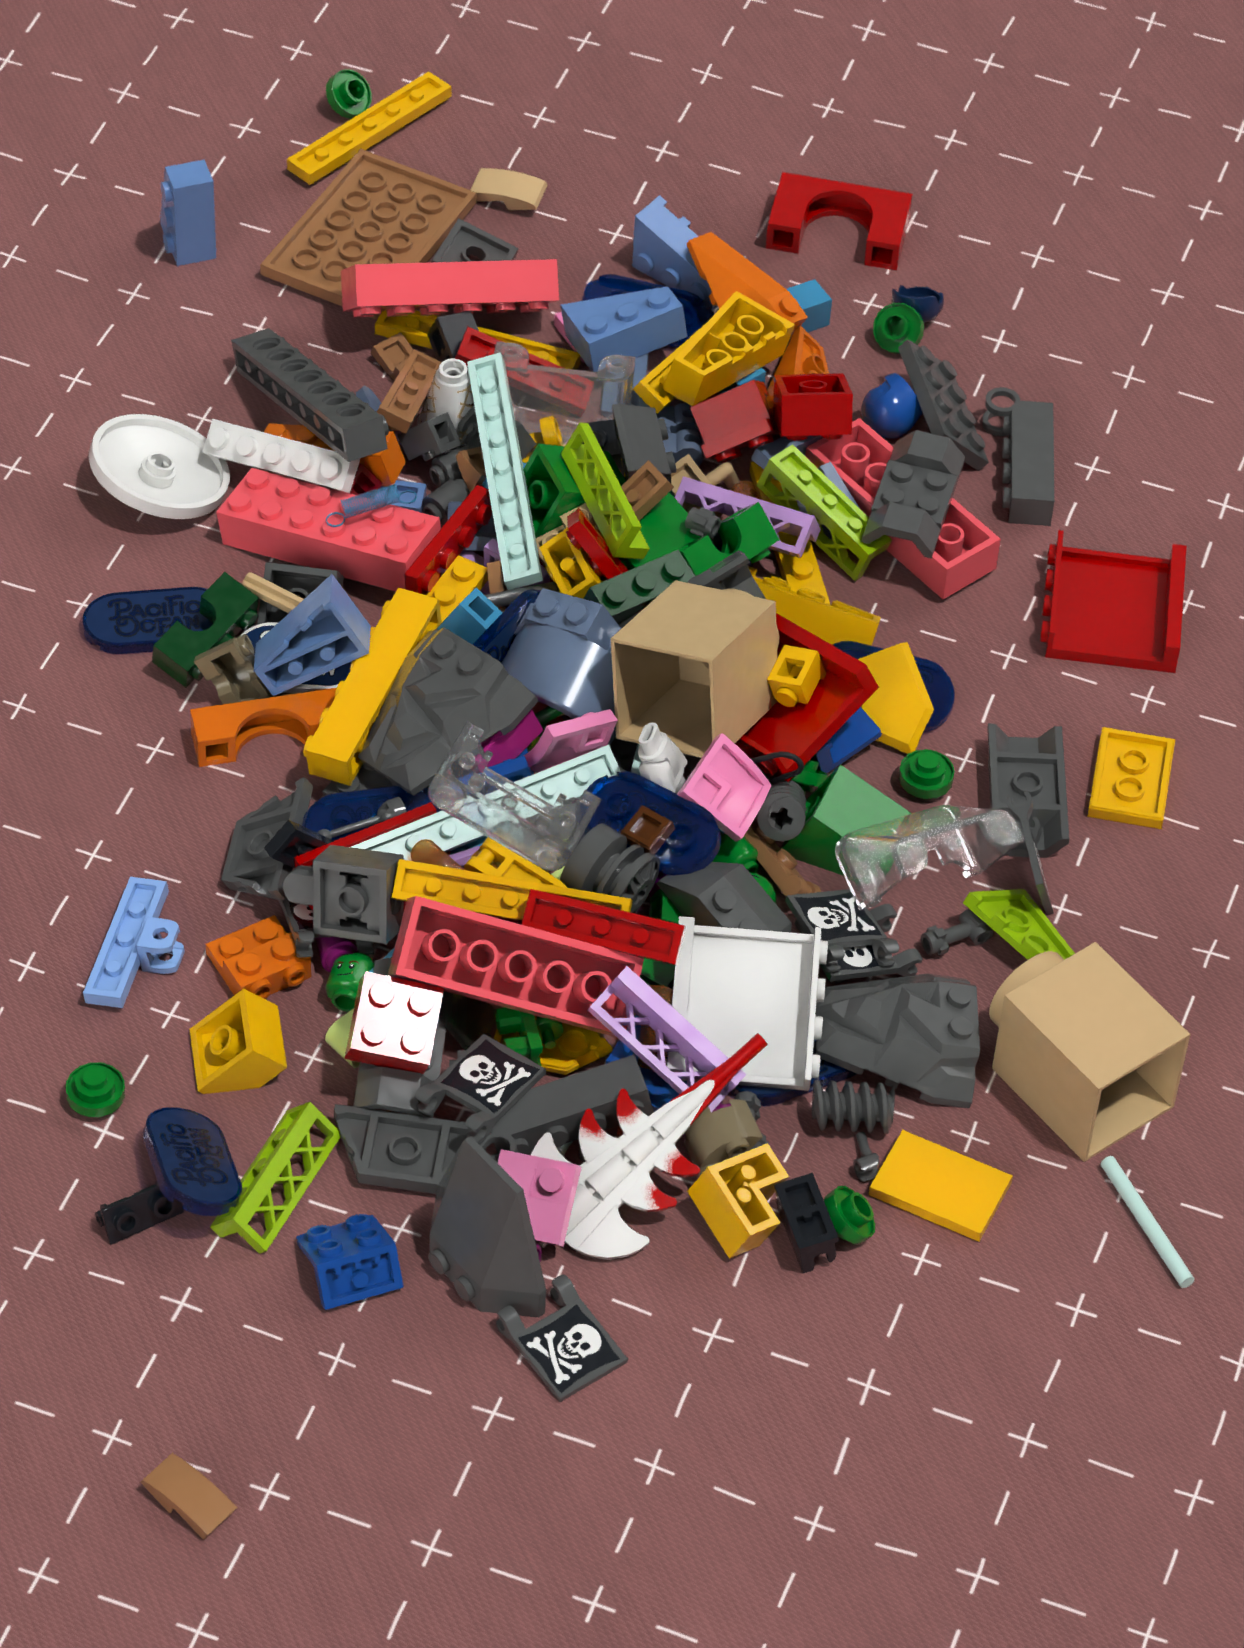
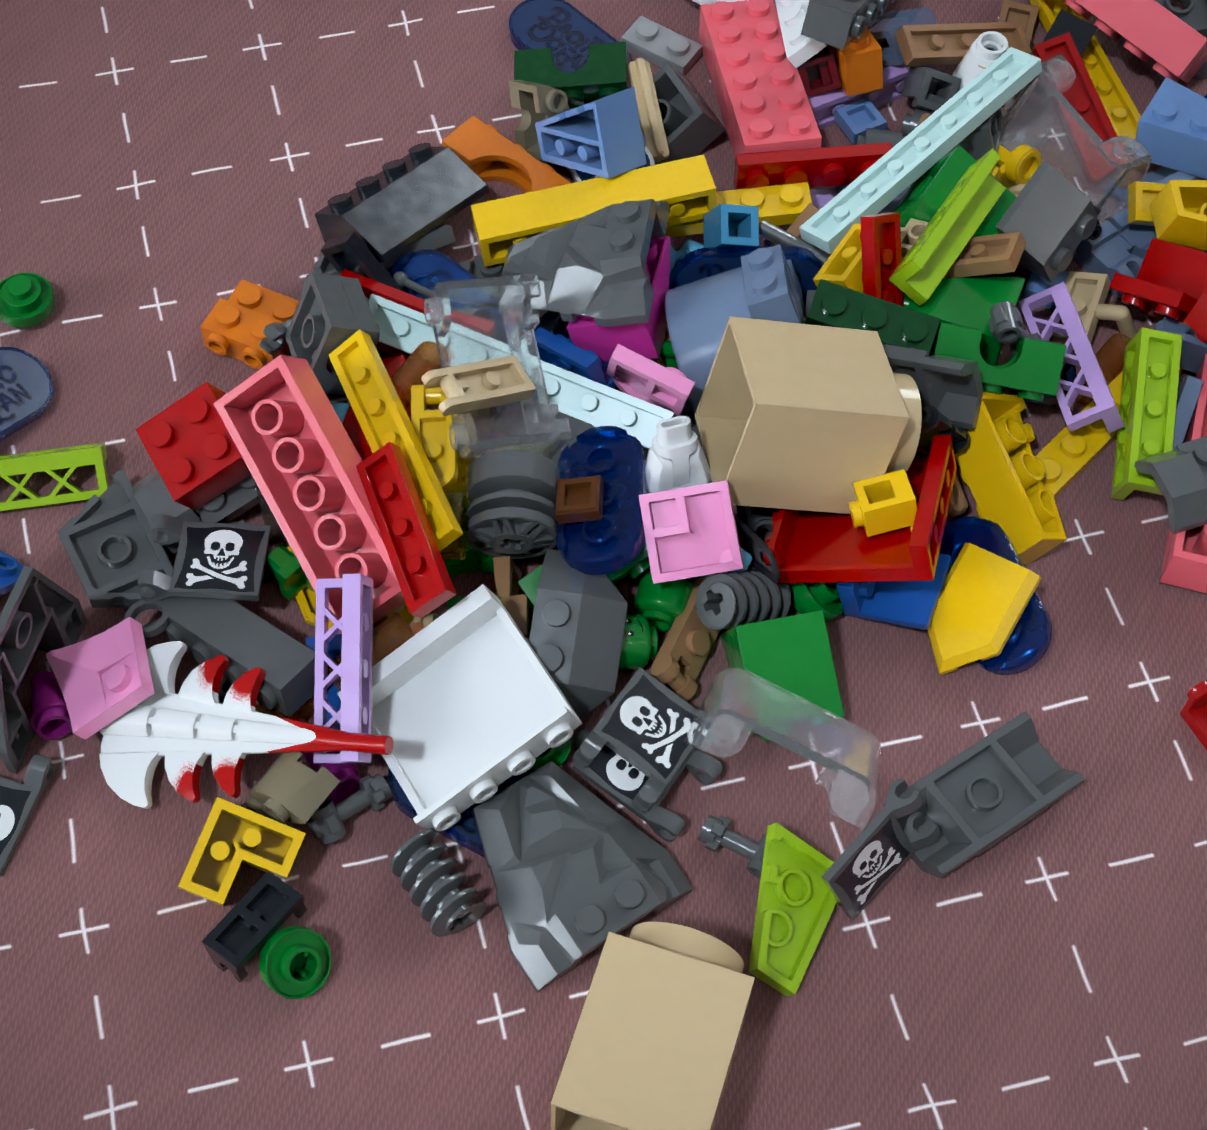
camera: 55 degrees right, 10 degrees up
light blue plate [83,877,185,1008] -> none
yellow slope [189,988,287,1094] -> none
dark azure piece [326,483,417,527] -> none
dark grey hand [853,1132,879,1182] -> none
yellow tile [869,1130,1013,1242] -> none
green plate [899,749,955,799] -> none
yellow tile [1087,727,1175,830] -> none
none -> black slope [315,143,489,262]
none -> tan hinge [421,355,536,416]
none -> light grey plate [621,16,703,76]

